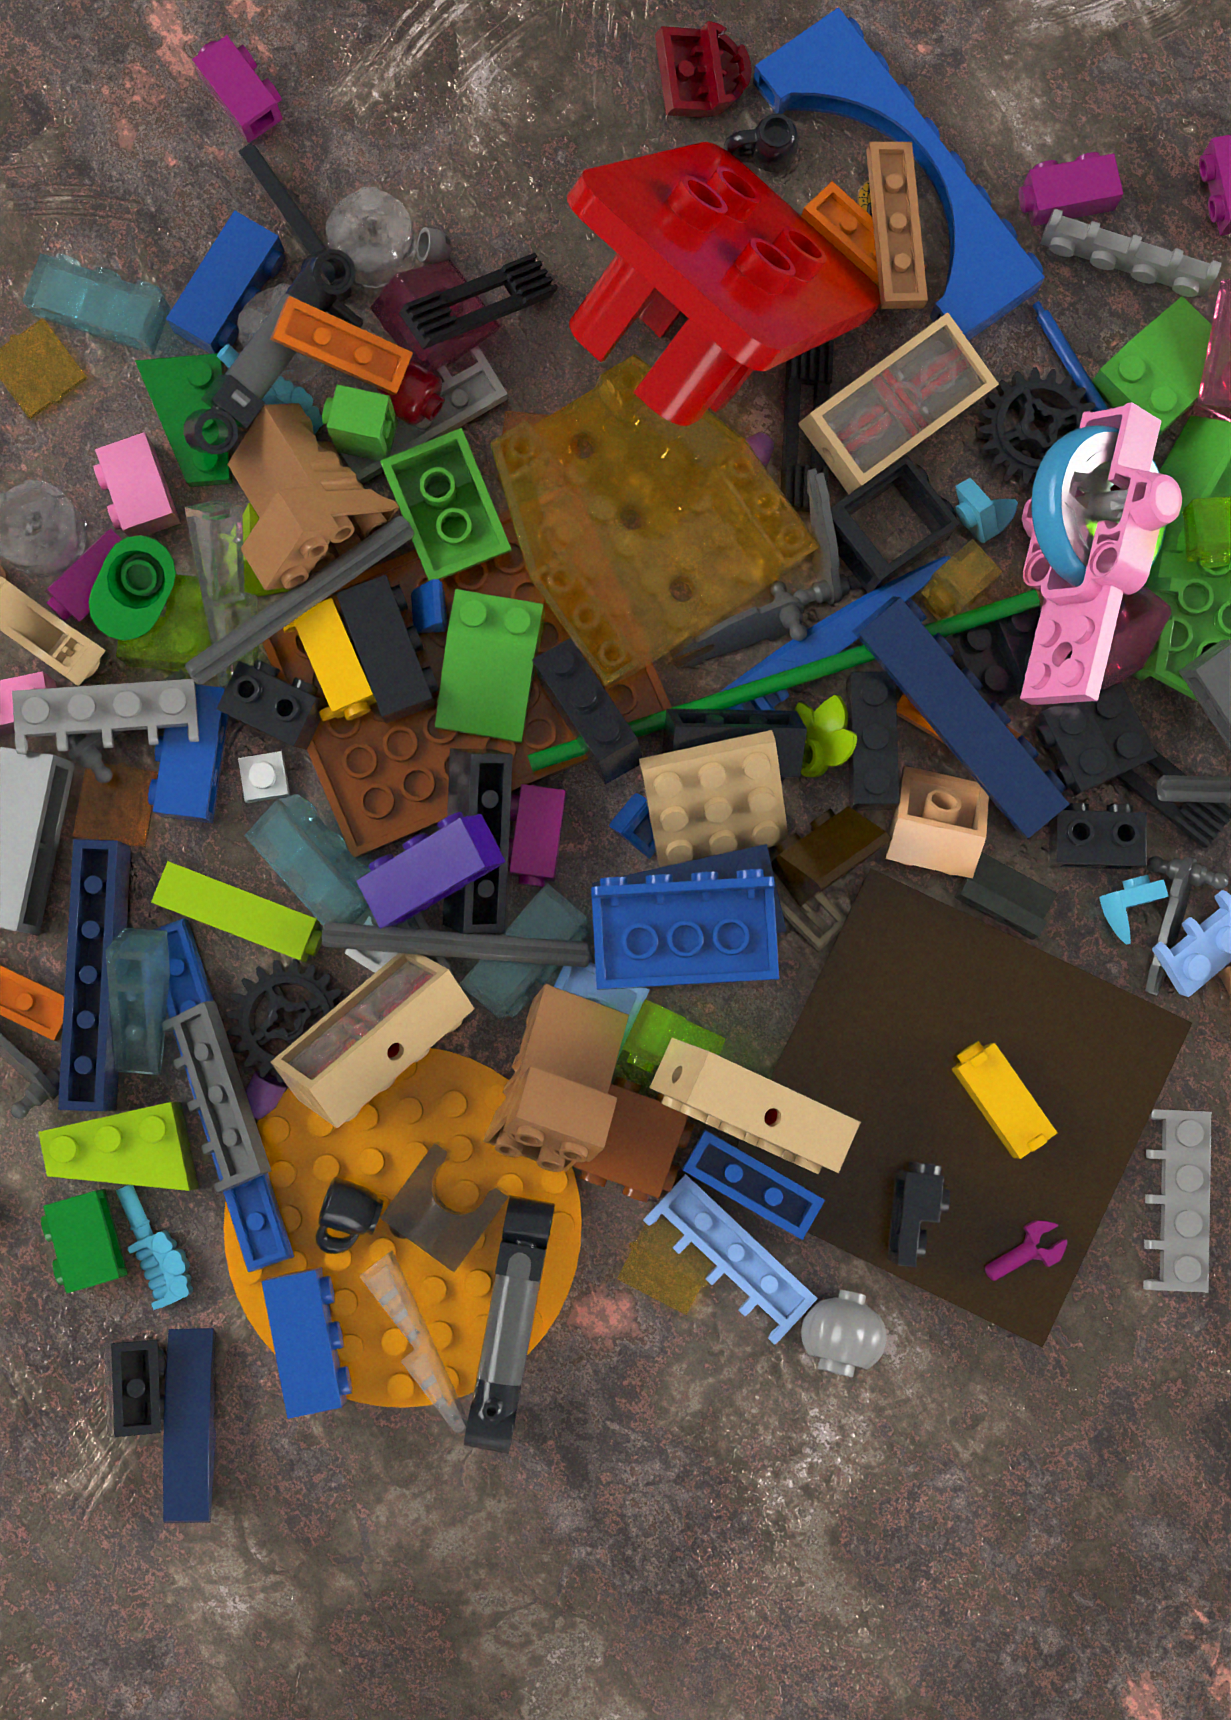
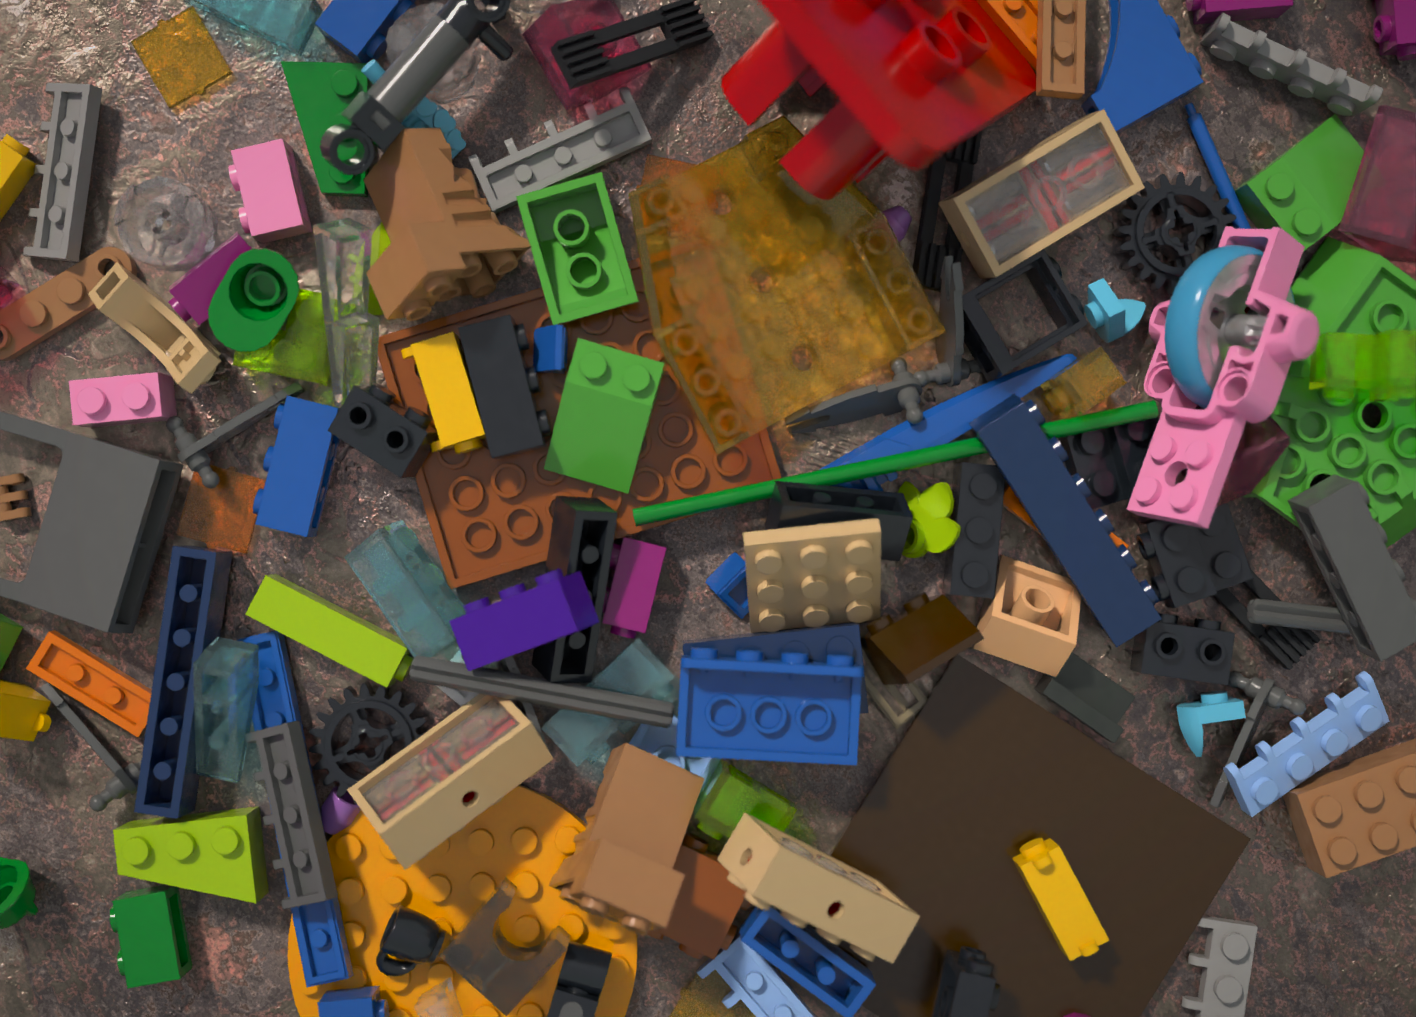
camera: 10 degrees right, 5 degrees up
light grey hinge [12,679,199,754] -> none
medium azure piece [116,1185,193,1310] -> none
dark grey axle [185,516,414,684] -> none
white plate [238,751,290,803] -> none
orange plate [270,296,413,395] -> none
bright green brick [322,384,398,461] -> none
dark red head [377,359,445,426] -> none
black brick [532,638,643,785] -> none

